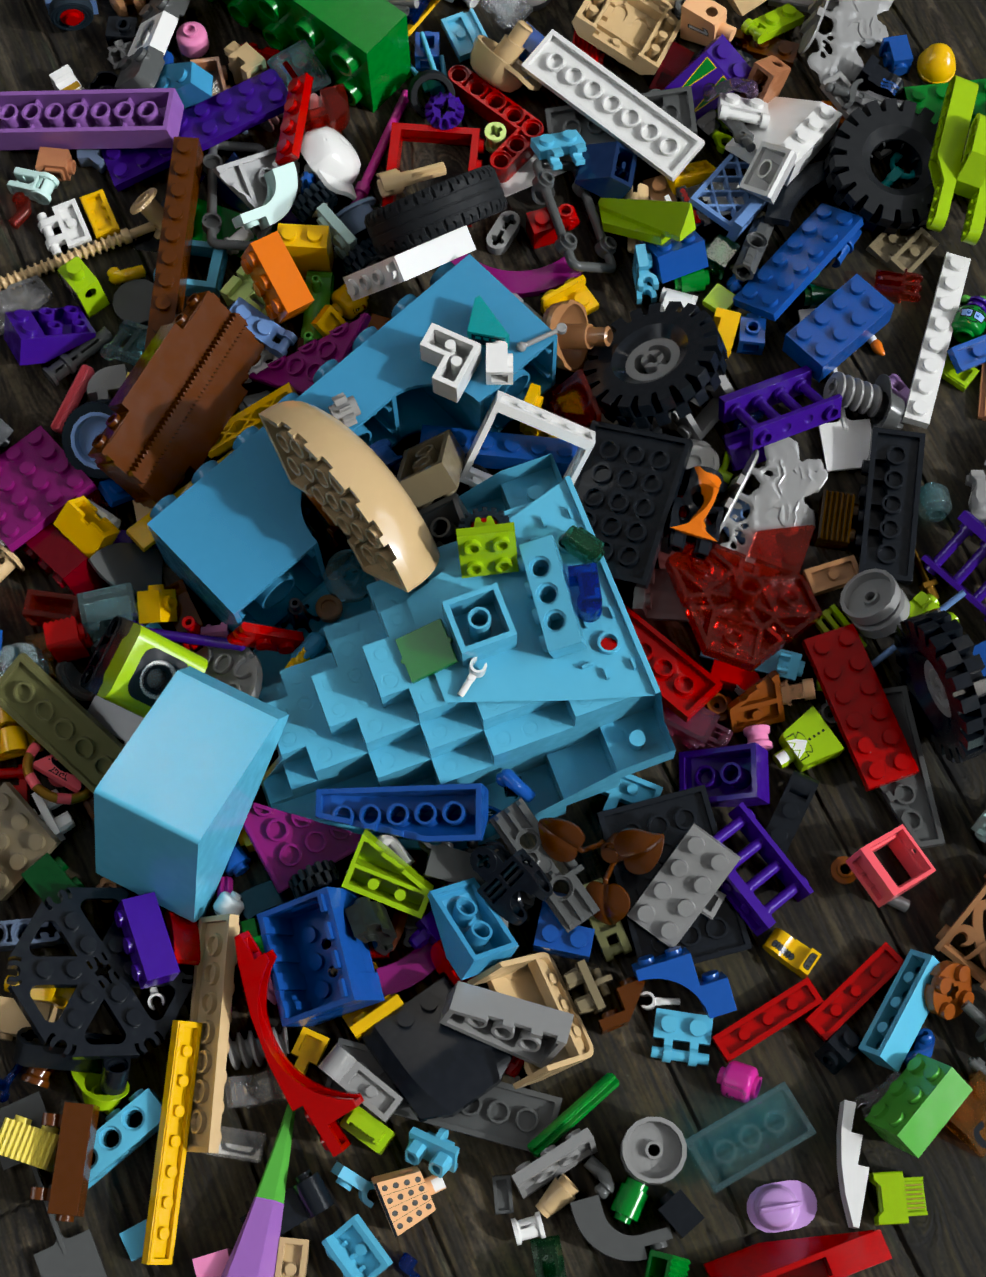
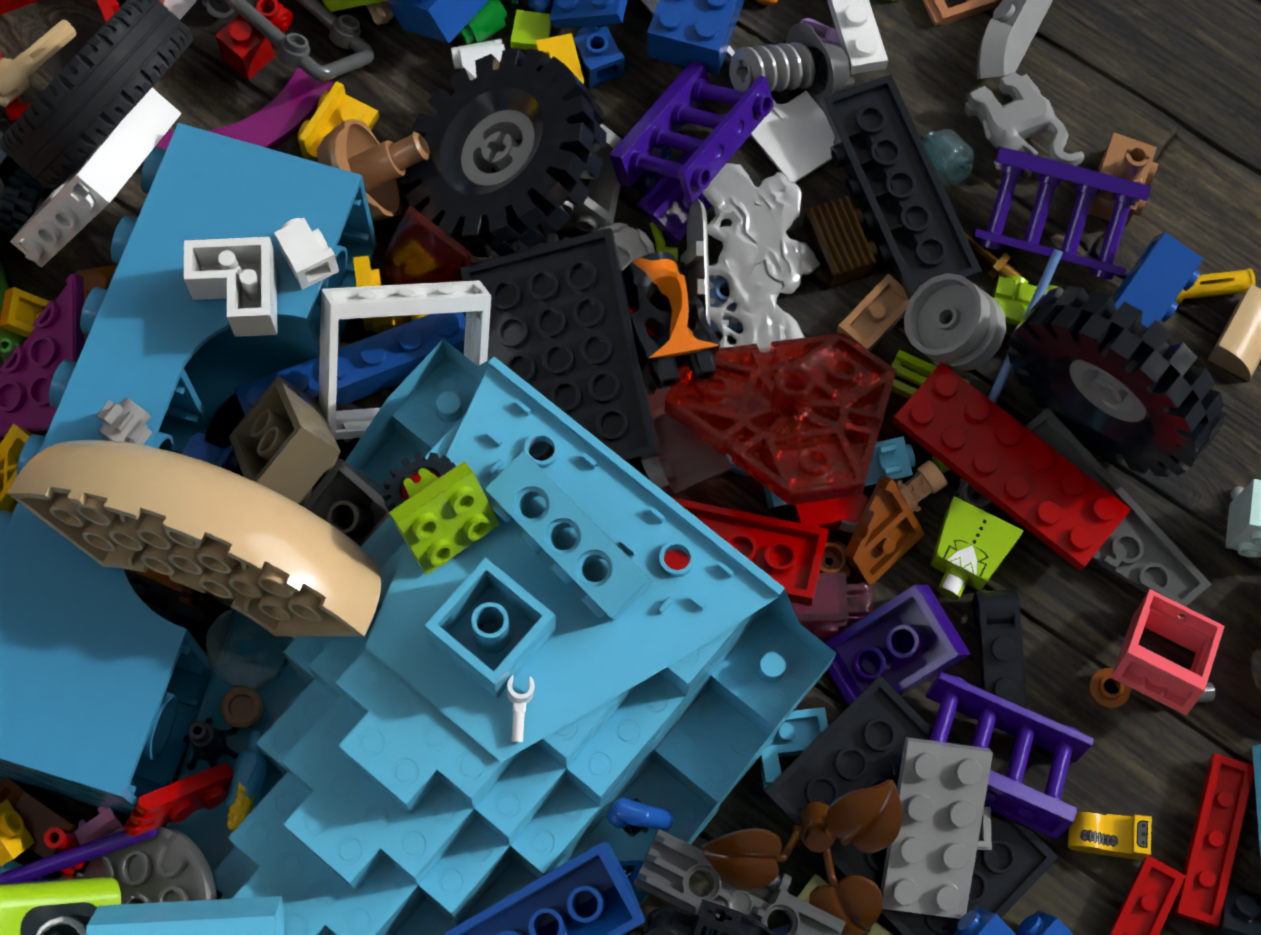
camera: 35 degrees left, 0 degrees up
yellow head [331,283,369,320] -> none
green piece [395,619,459,683] -> none
teal slope [467,295,509,349] -> none
light grey beam [486,210,520,255] -> none
light grey hinge [516,323,567,352] -> none
clear green brick [561,525,605,566] -> none
clear blue leg [568,563,602,622] -> none
medium azure plate [632,244,659,304] -> none
bright pink wheel [743,724,773,751] -> none
clear red wing [747,525,815,575] -> none

